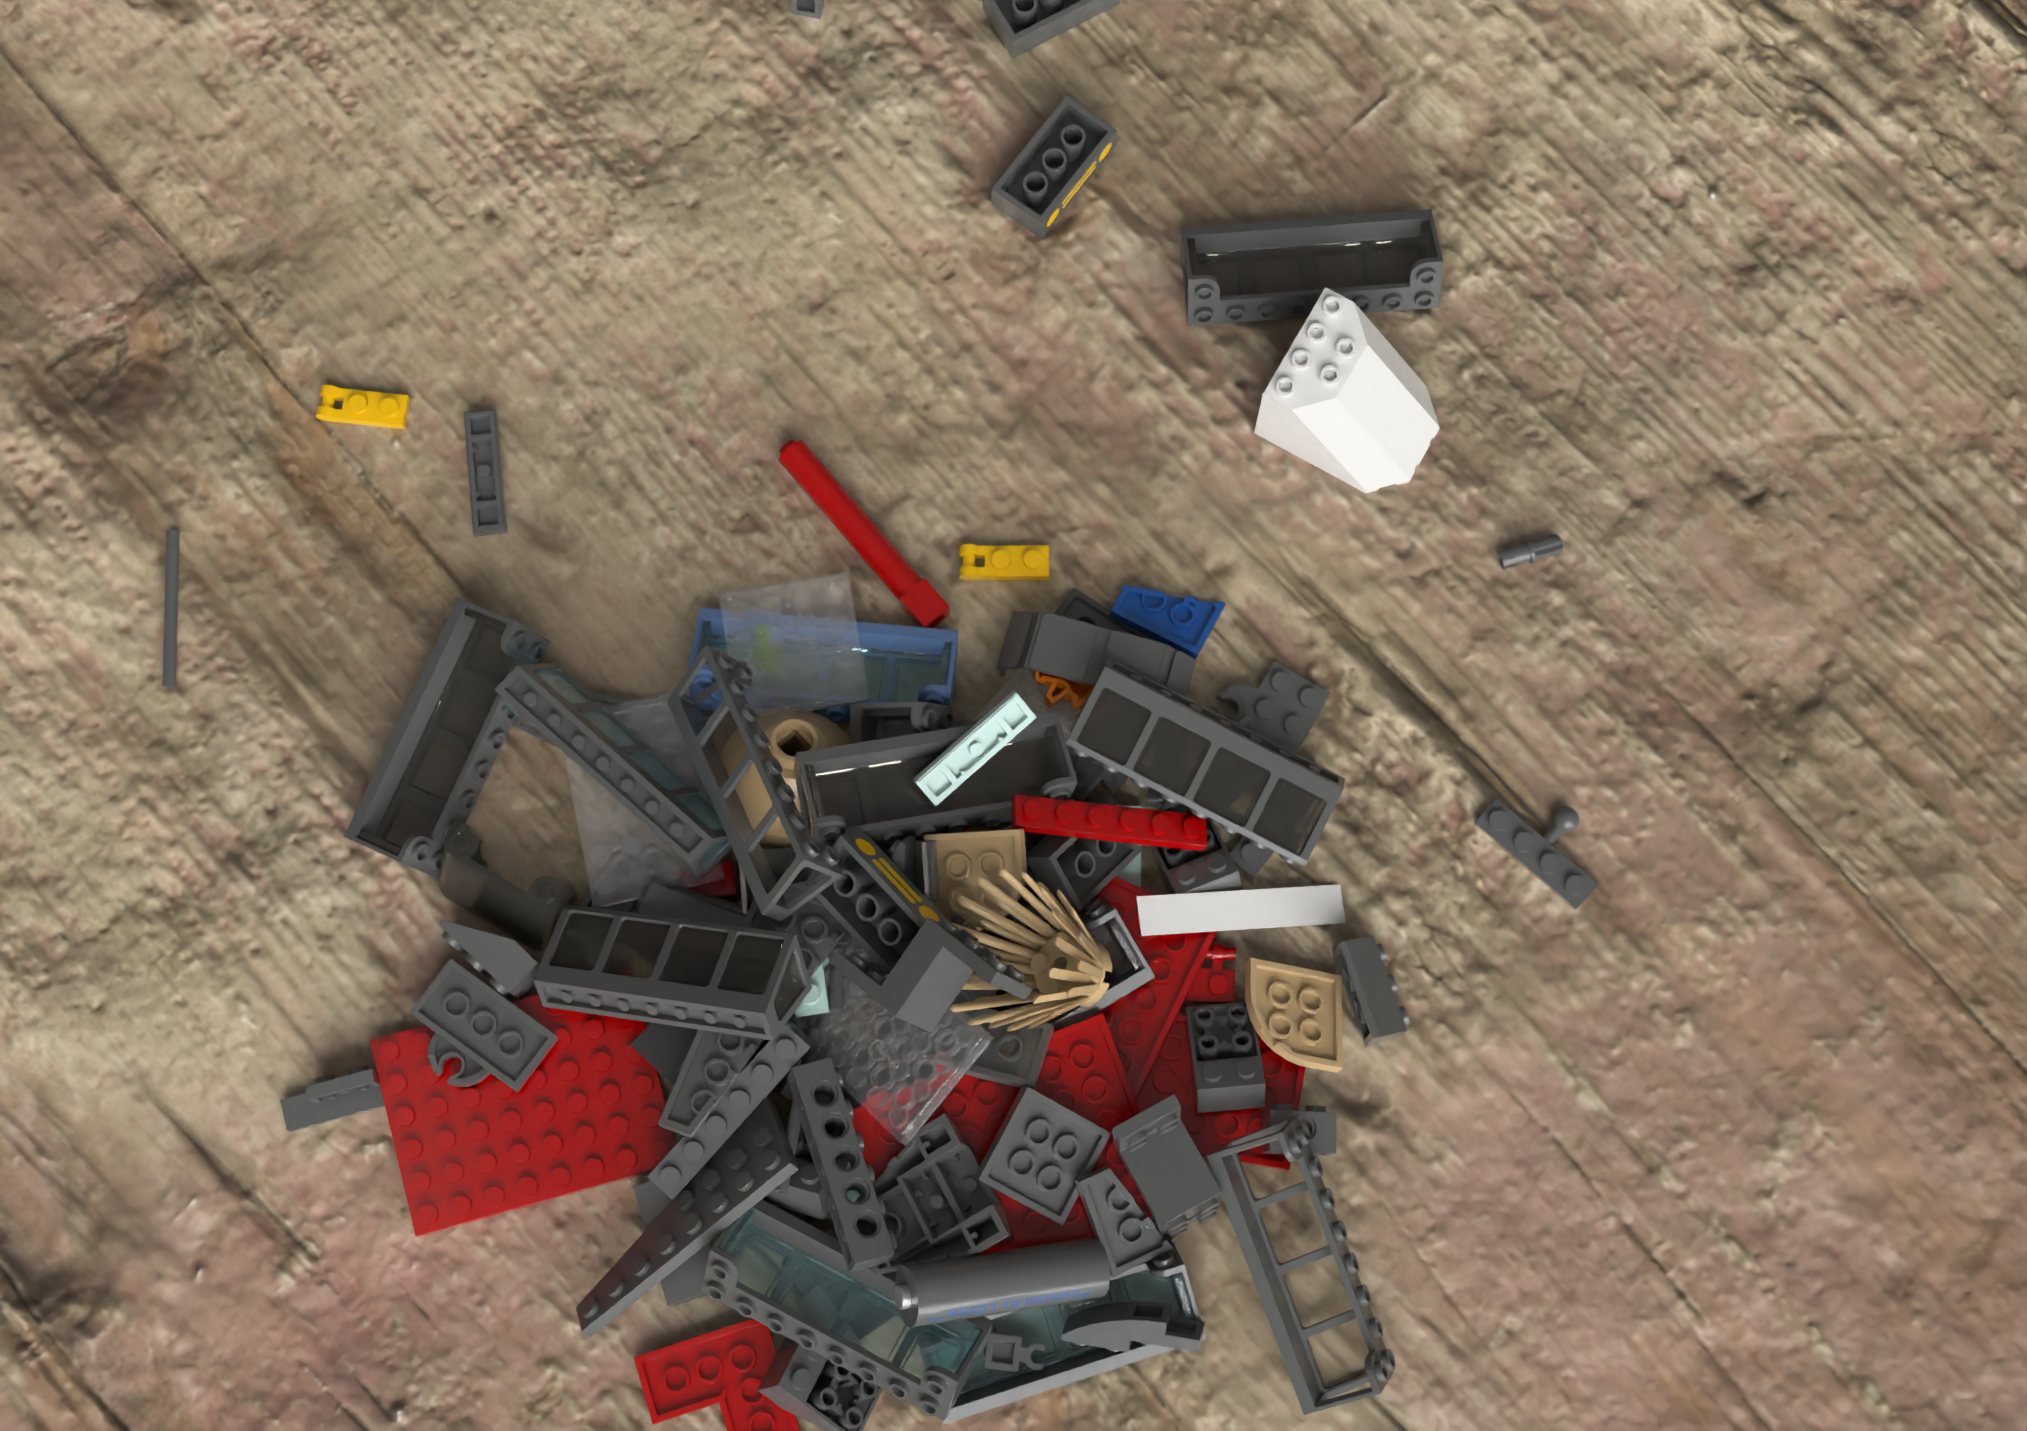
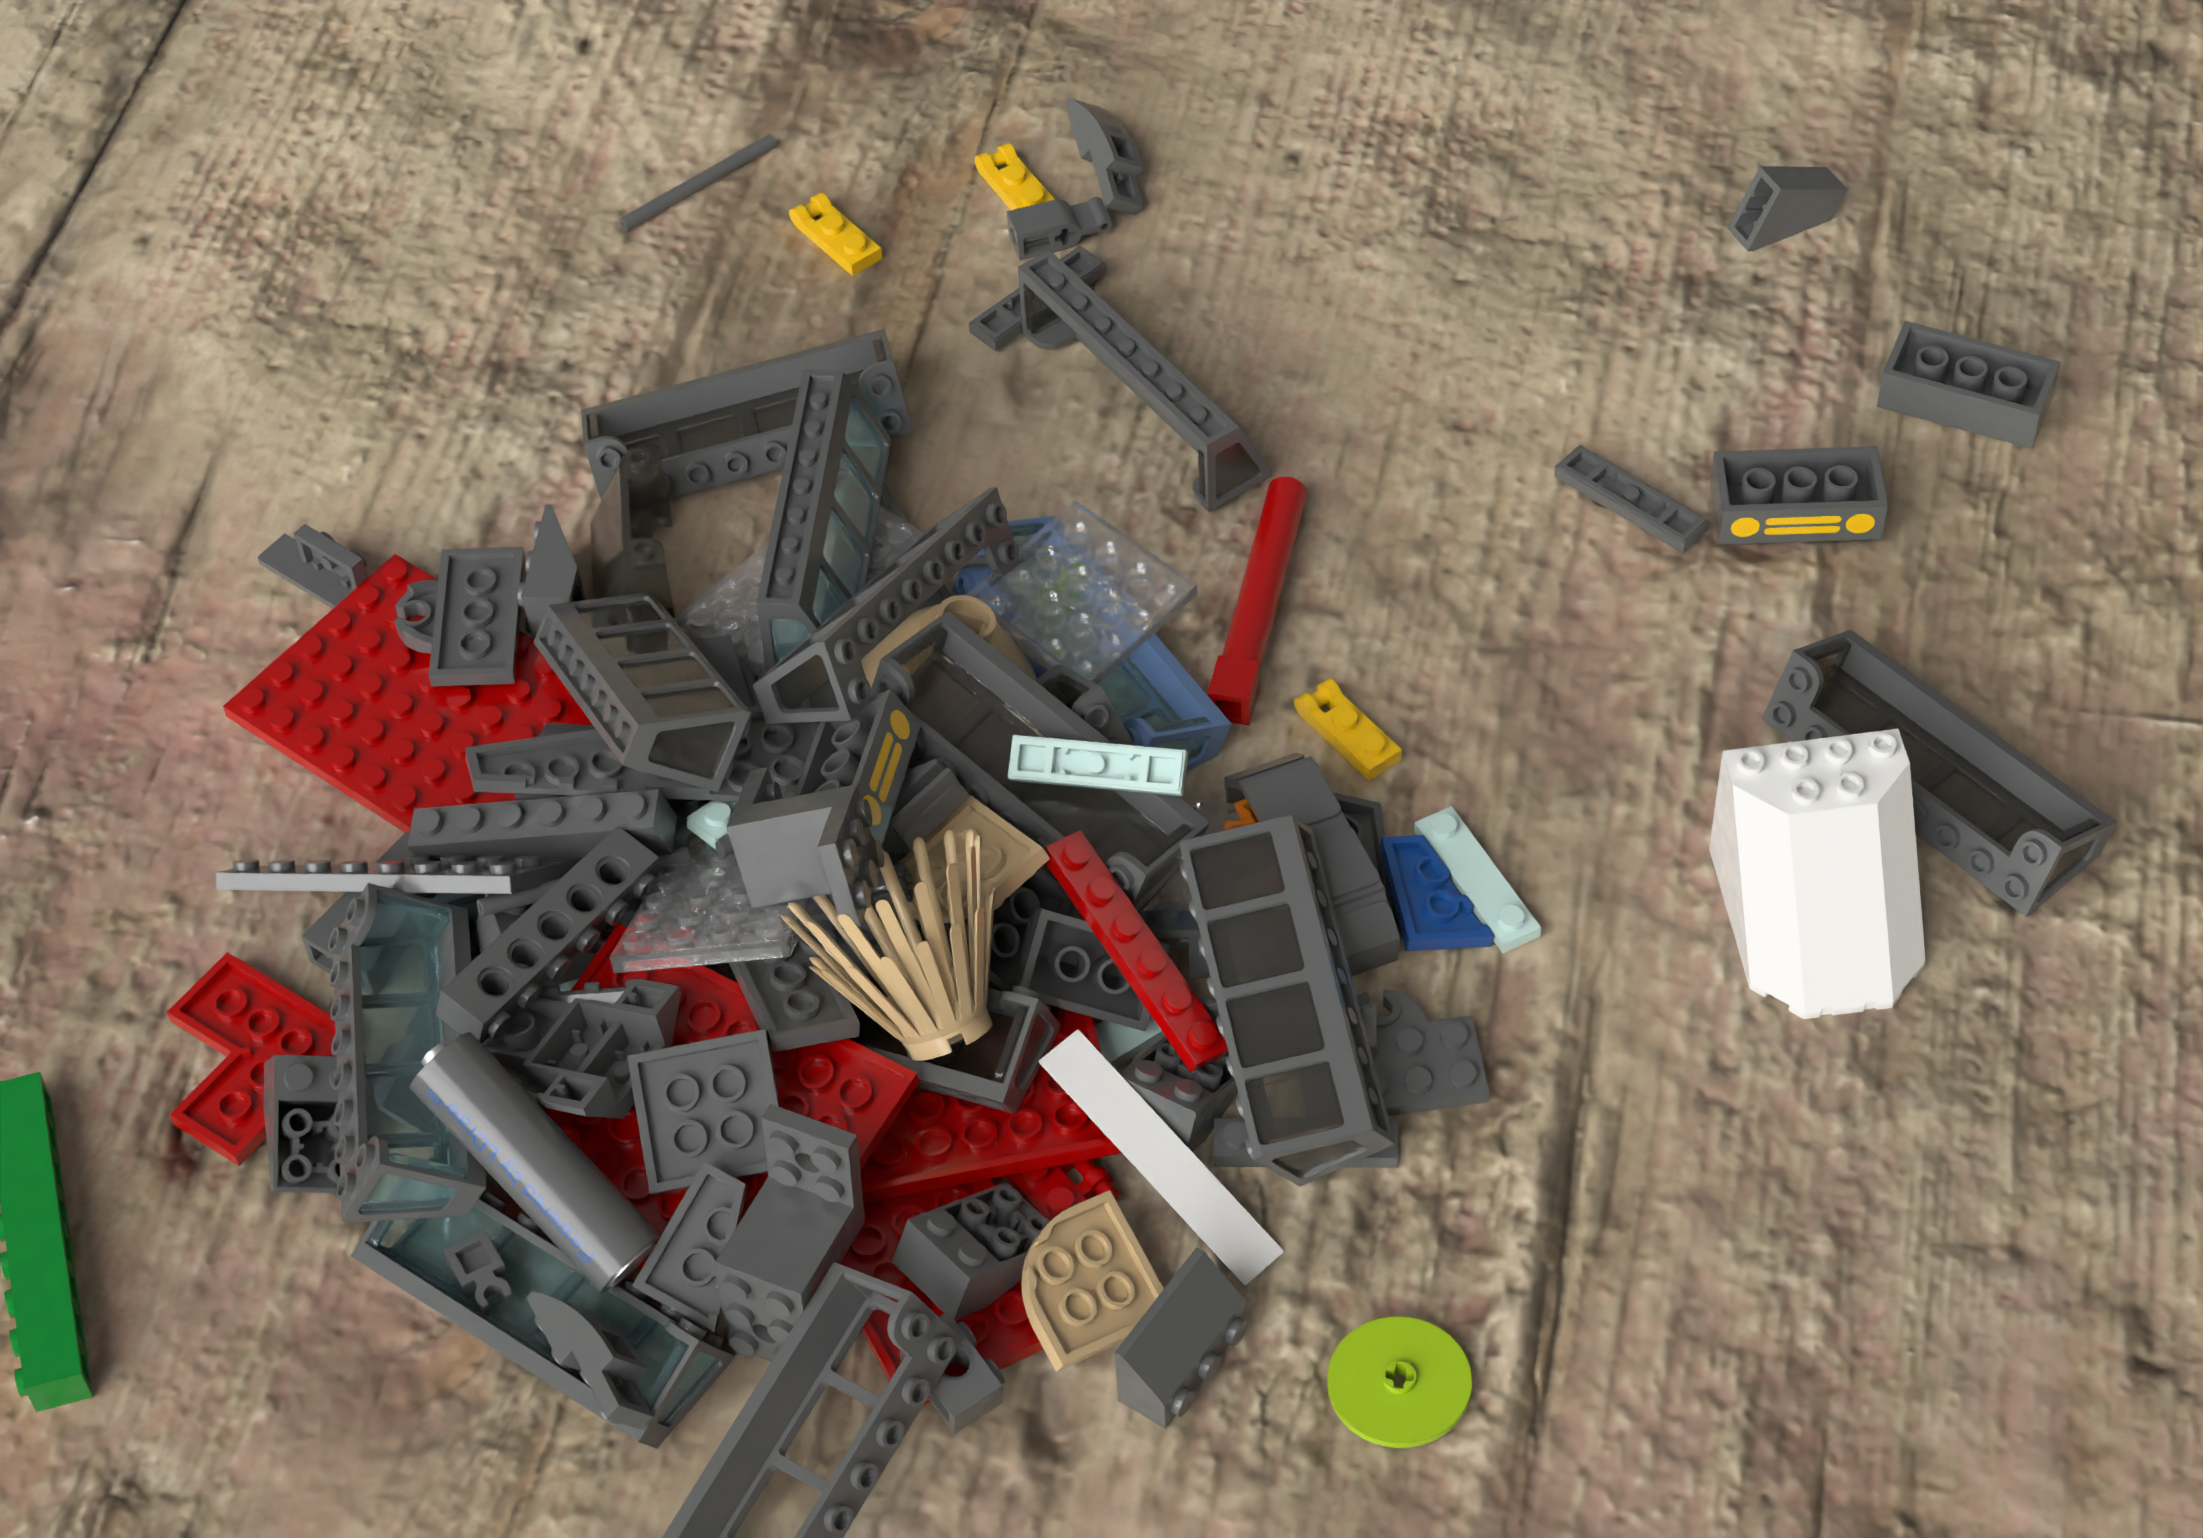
camera: 55 degrees right, 25 degrees down
dark grey plate [1474,798,1598,910] -> none
dark grey axle [1497,534,1563,570] -> none
none -> yellow plate [789,192,883,276]
none -> dark grey piece [1007,197,1113,261]
none -> dark grey window [1018,250,1272,512]
none -> dark grey slope [1065,98,1144,215]
none -> lime piece [1327,1316,1472,1448]
none -> light aqua plate [1414,806,1541,954]
none -> dark grey plate [1554,445,1709,553]

